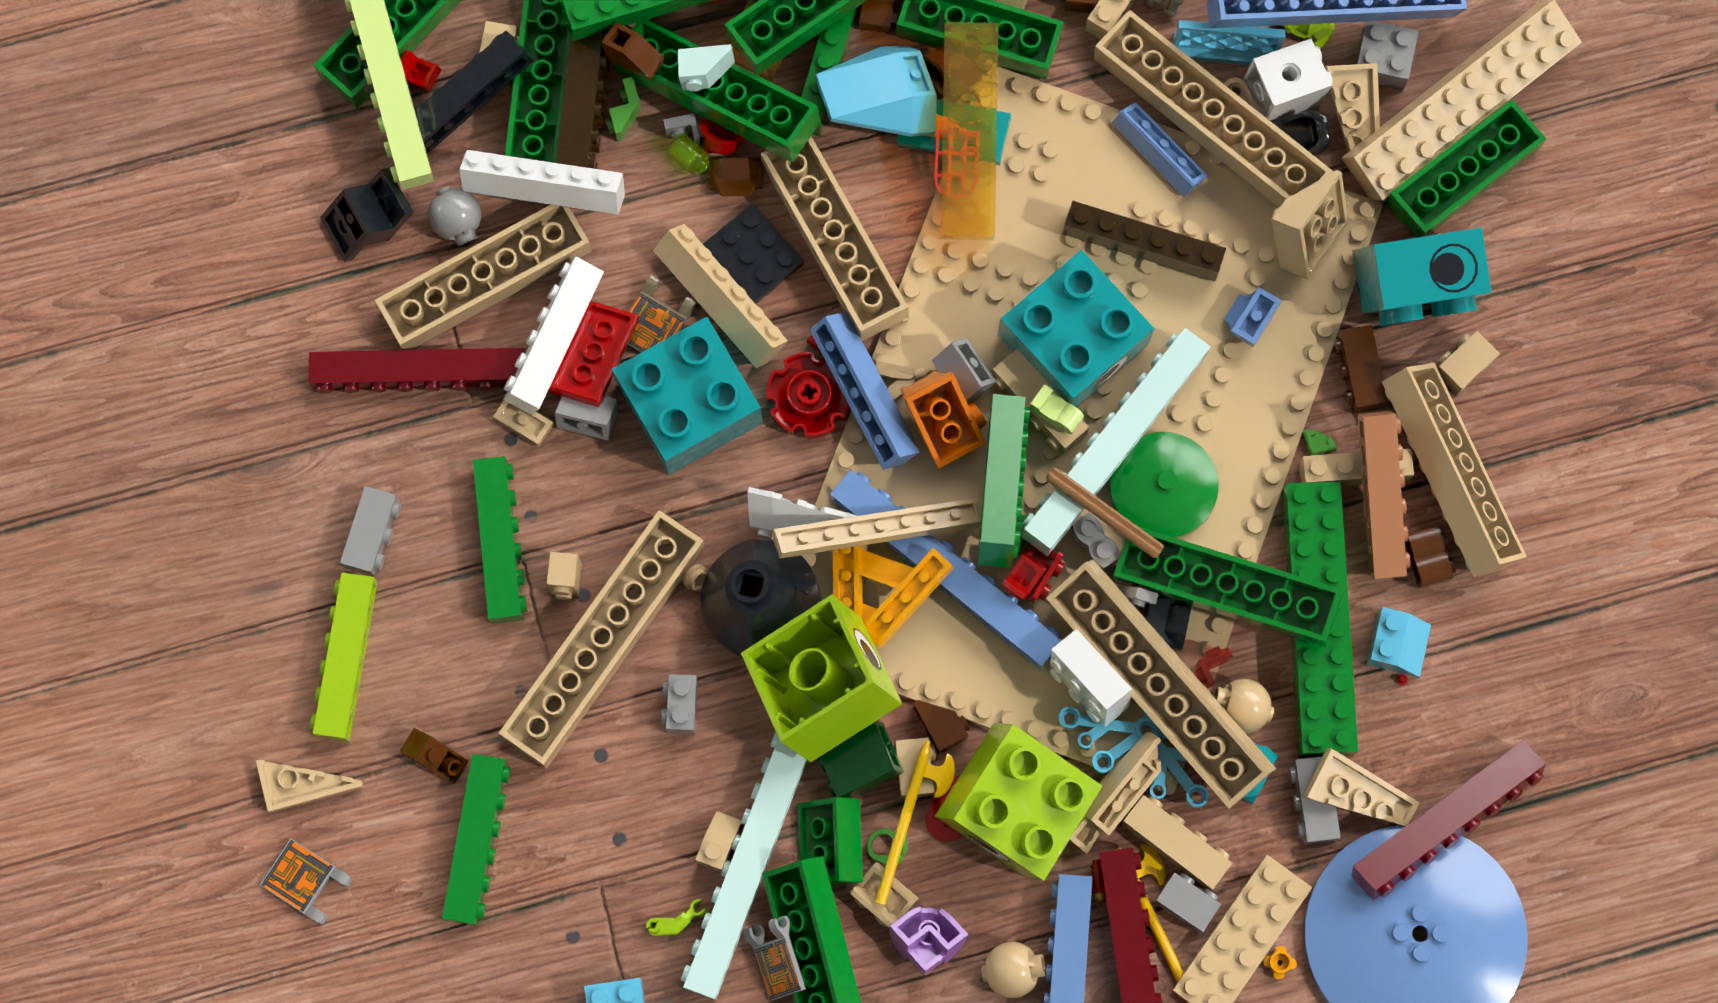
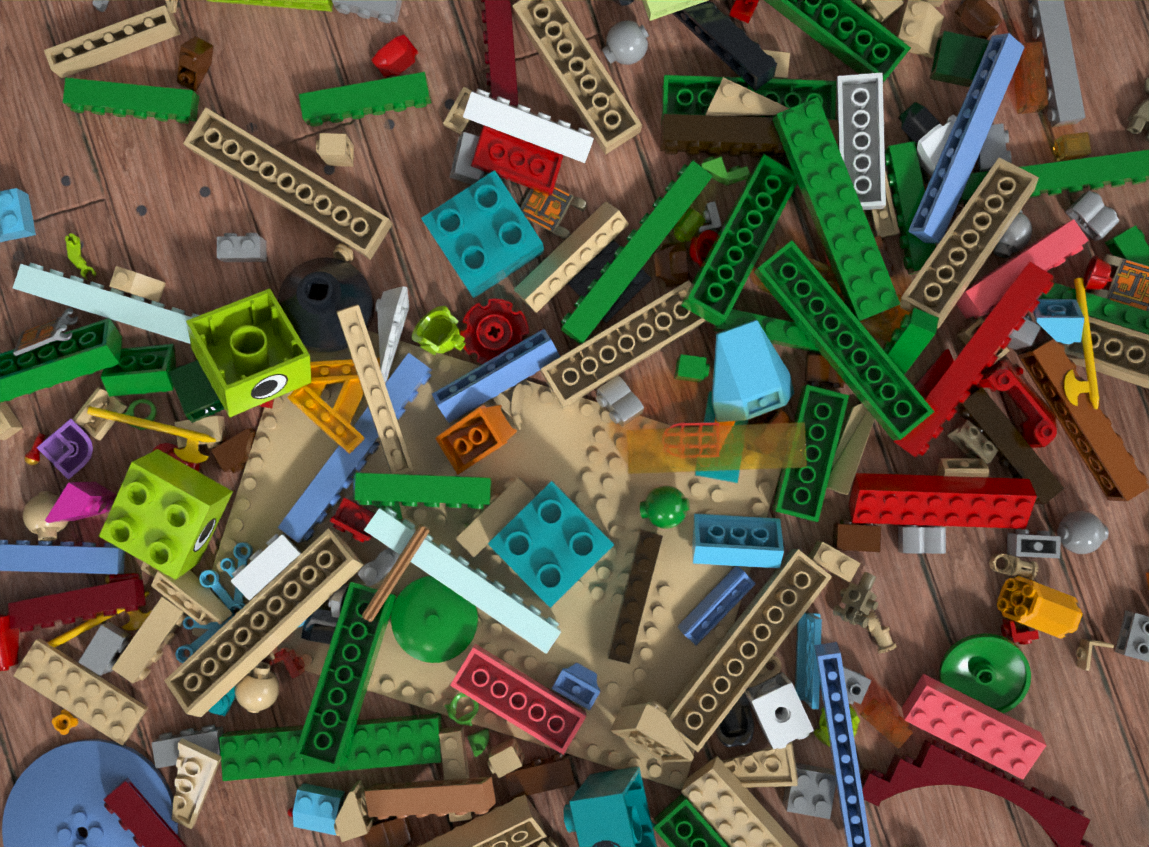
camera: 90 degrees right, 10 degrees up
white brick [460,150,625,214] -> none
reddish brown slope [601,22,665,81] -> none
light aqua slope [678,44,735,91] -> none
light grey brick [932,338,996,402] -> none
orange tile [968,402,987,429] -> none
red bracket [1002,553,1047,599] -> none
yellowish green leg [1030,384,1084,434] -> none
none -> red piece [24,433,46,465]
none -> tan brick [44,5,181,78]
none -> dark pink slope [45,482,117,523]
none -> tan slope [334,780,375,842]
none -> red slope [371,34,418,79]
none -> lime helmet [412,306,465,356]
none -> bright green piece [444,693,479,726]
none -> coral brick [450,644,586,755]
none -> tan brick [487,737,524,778]
none -> green brick [561,161,713,345]
none -> light grey brick [596,375,644,427]
none -> green brick [640,485,690,529]
none -> green brick [674,354,710,383]
none -> medium azure slope [692,514,784,568]
none -> tan wing [705,77,789,117]

